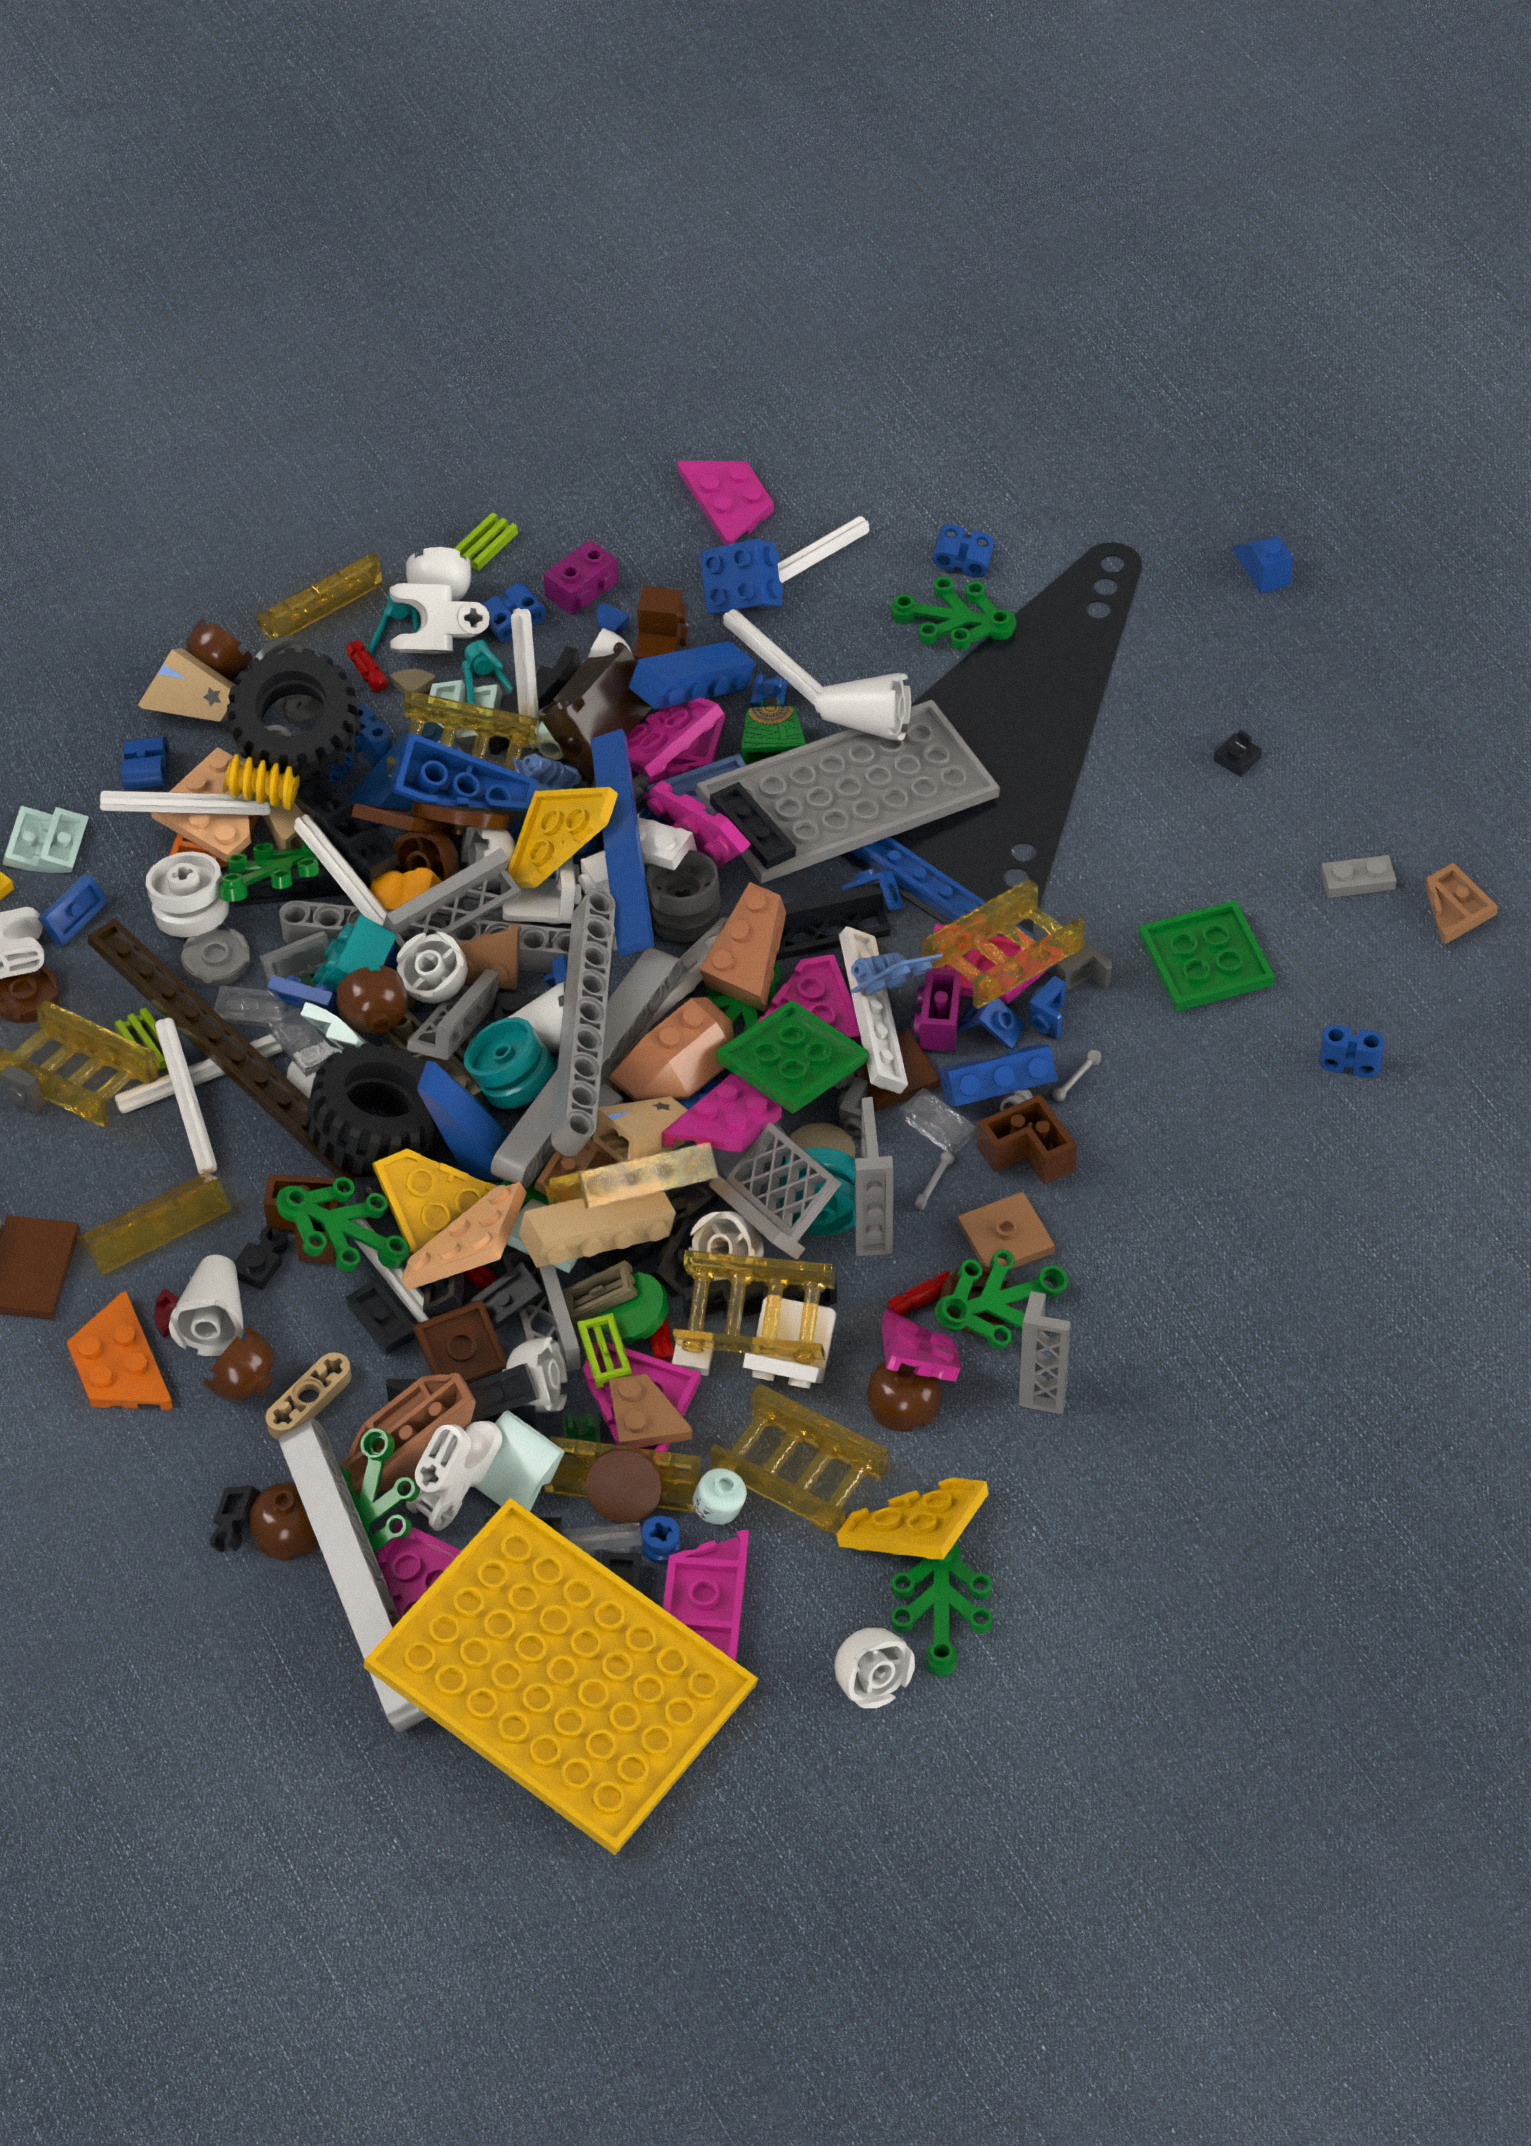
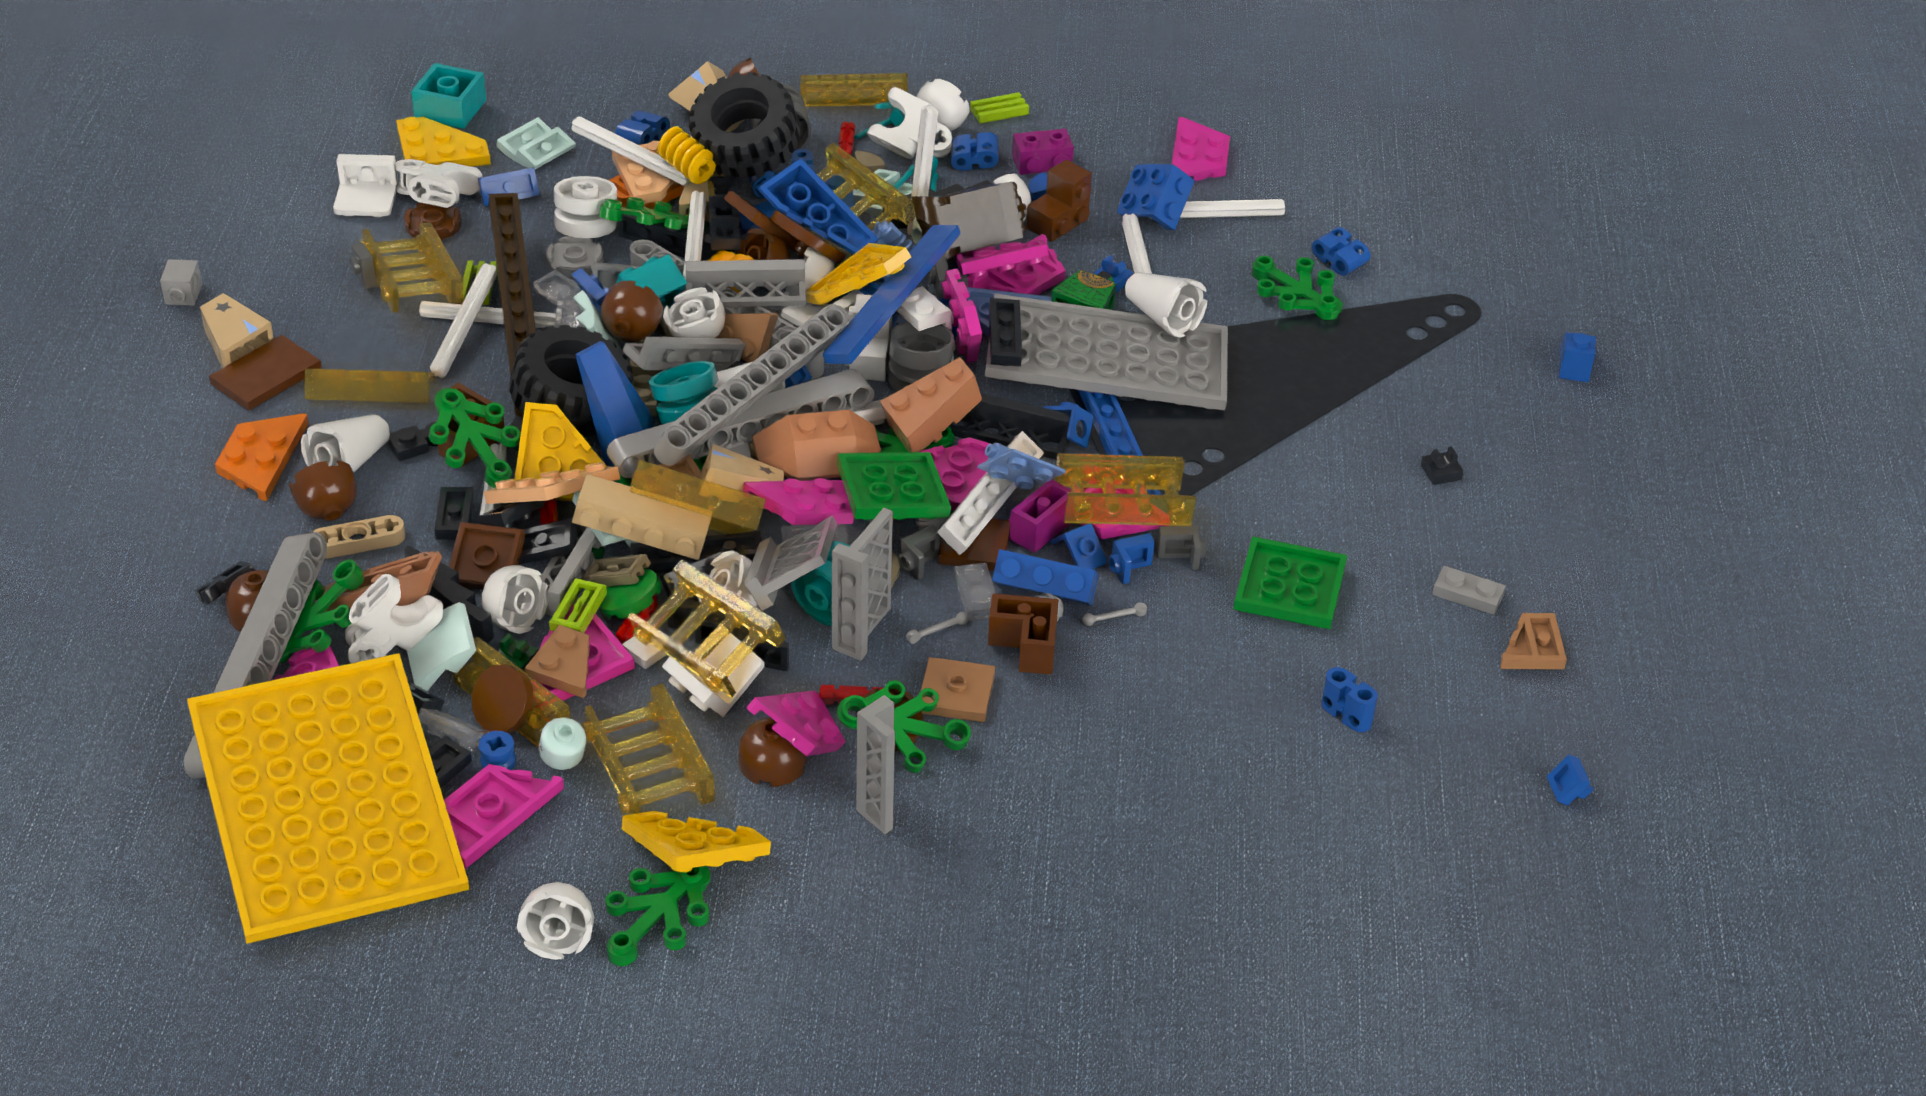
camera: 30 degrees right, 10 degrees down
black plate [466,1363,540,1424] -> none
blue brick [628,641,756,709] -> none

